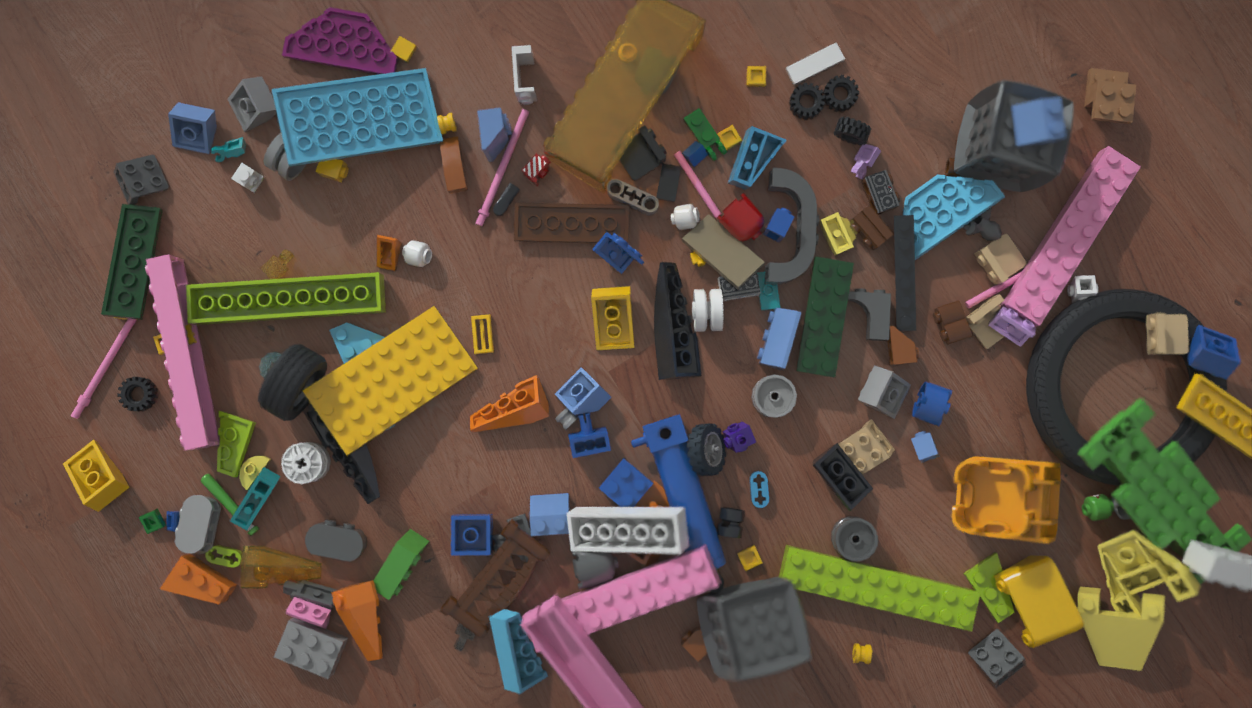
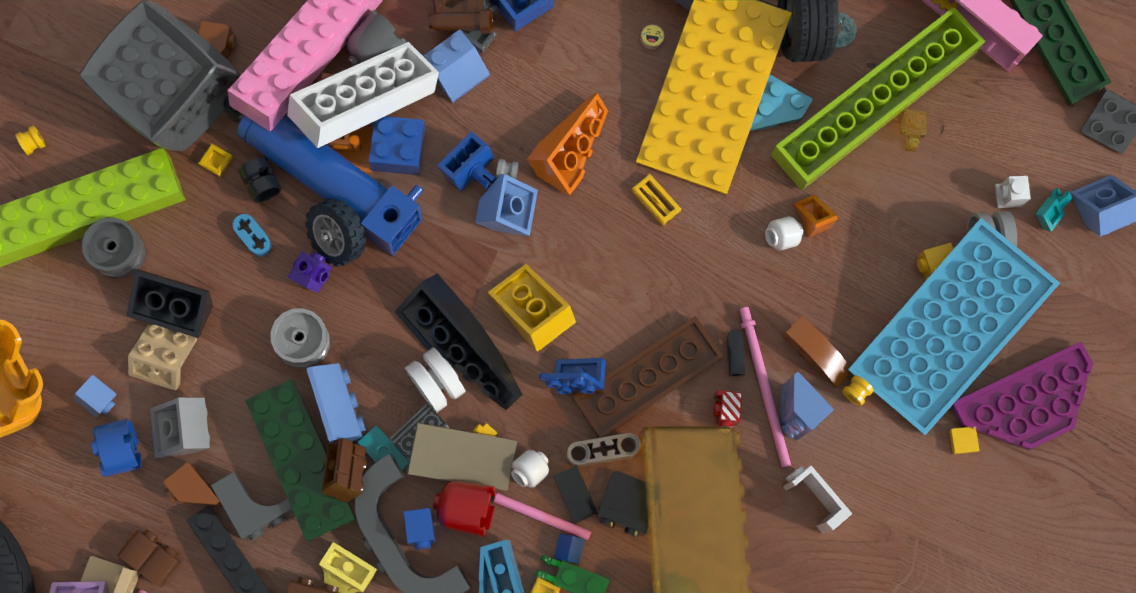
camera: 130 degrees right, 10 degrees down
light grey slope [228,76,276,132] -> none
none -> reddish brown brick [322,438,367,502]
none -> tile [640,24,664,50]

